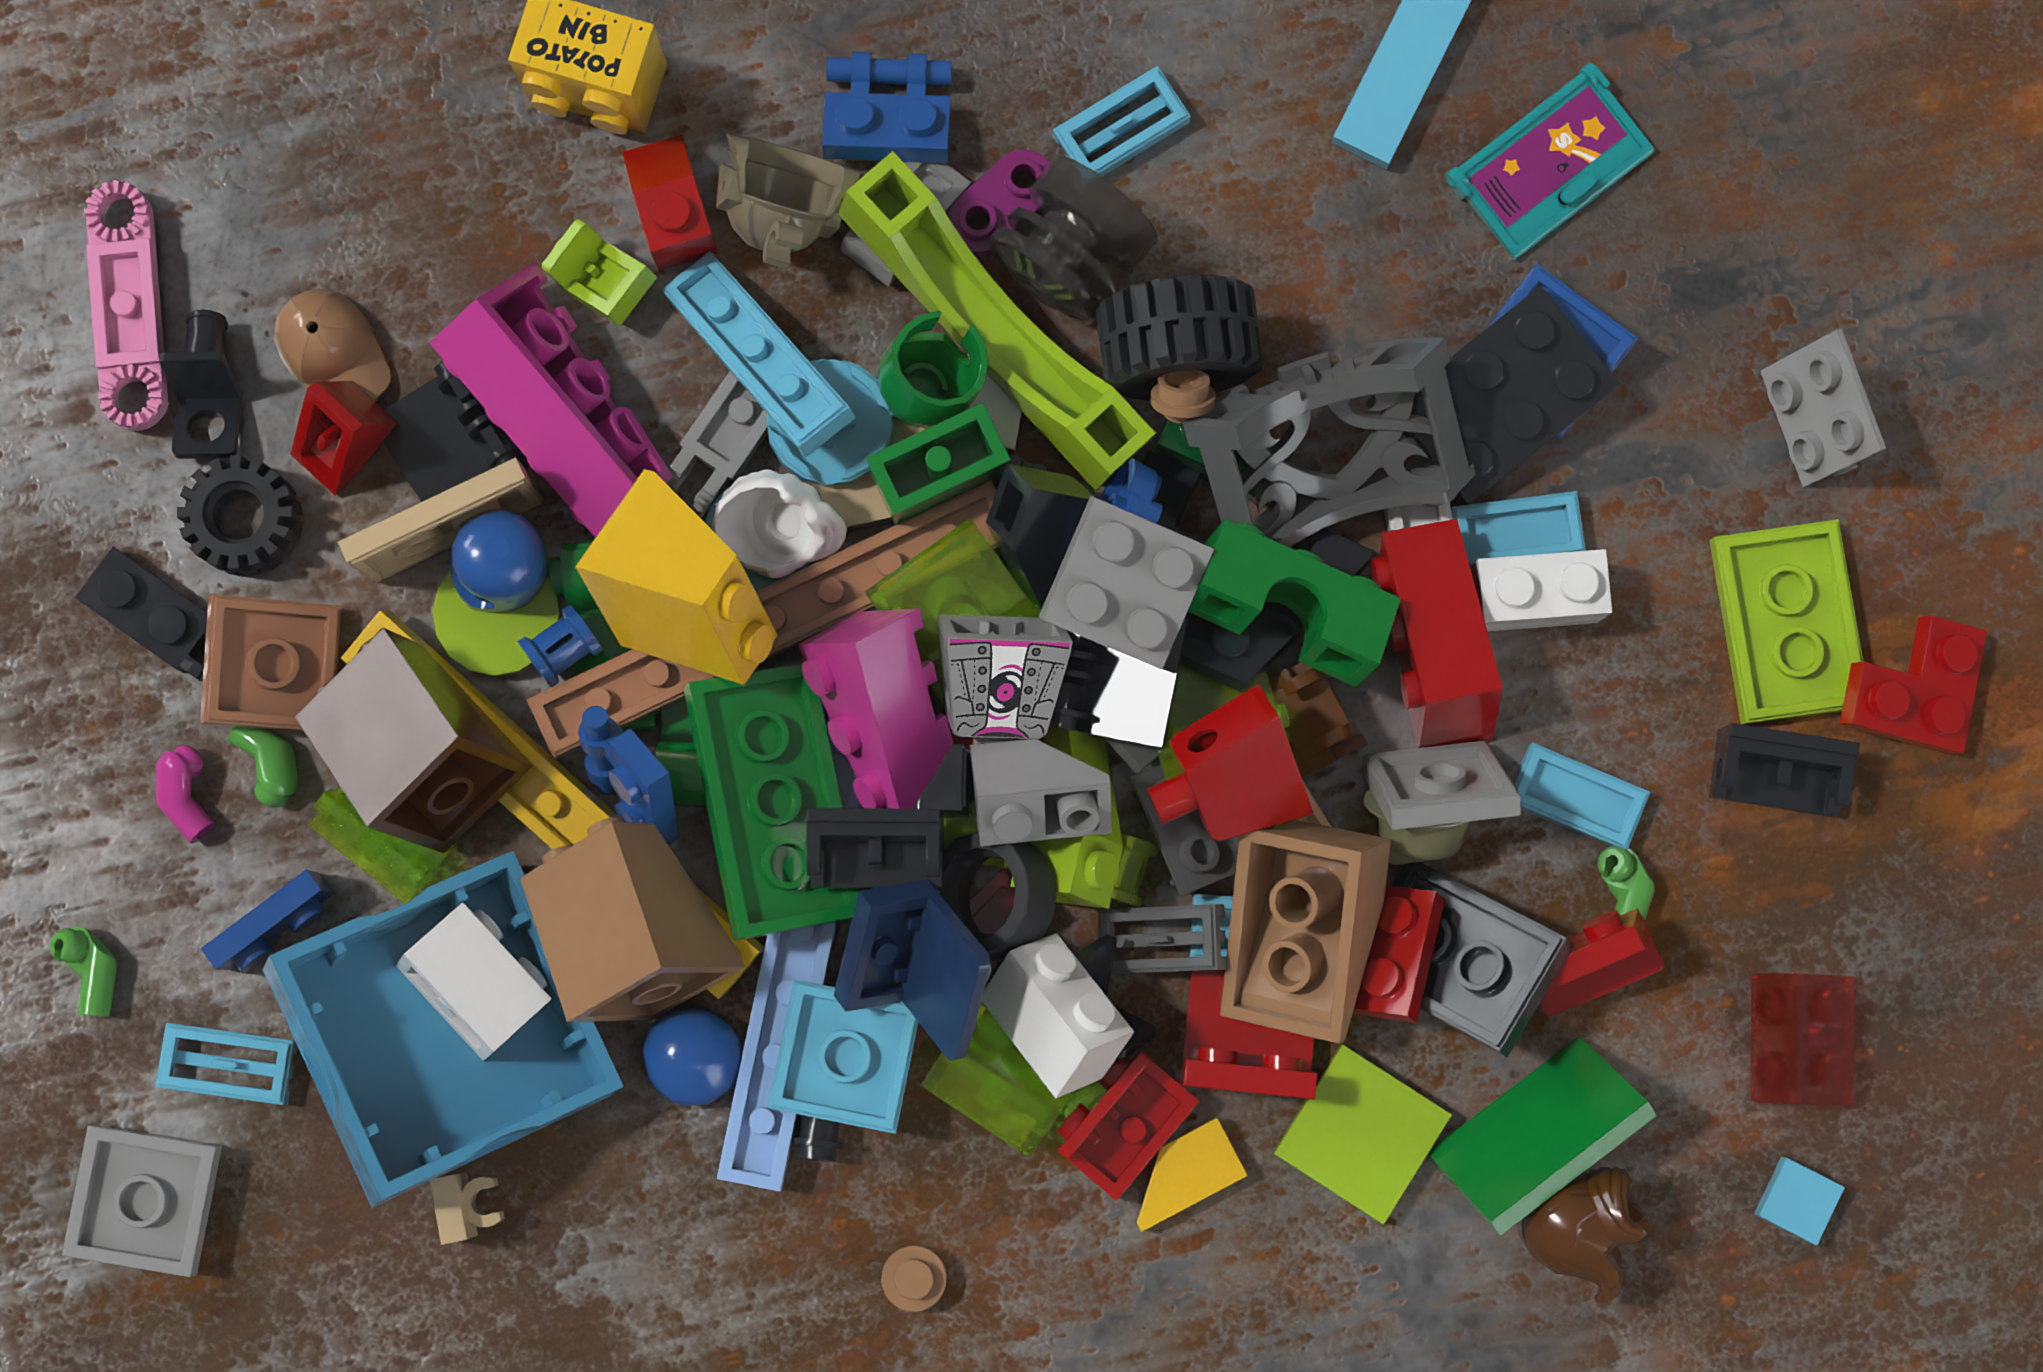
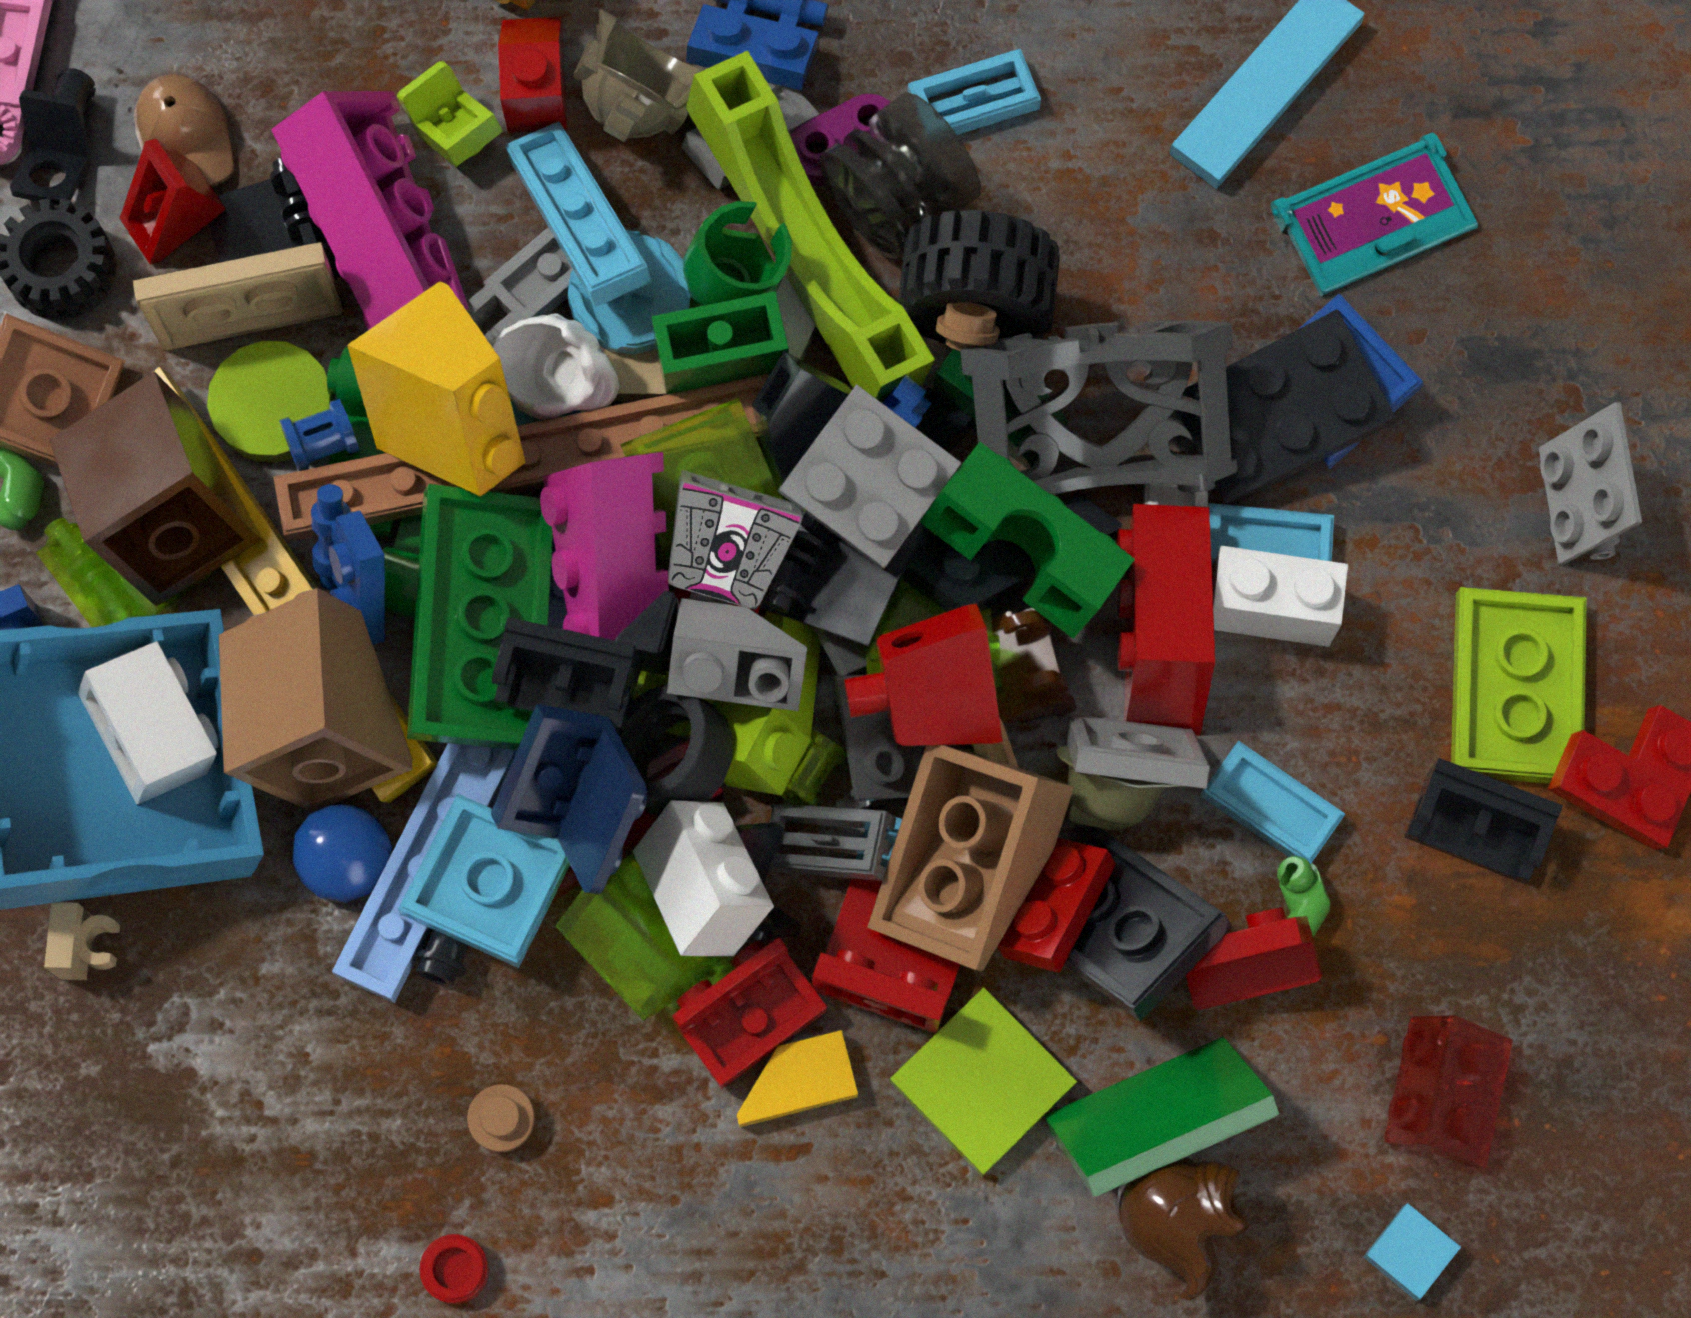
camera: 15 degrees right, 10 degrees down
blue helmet [450,509,548,613] -> none

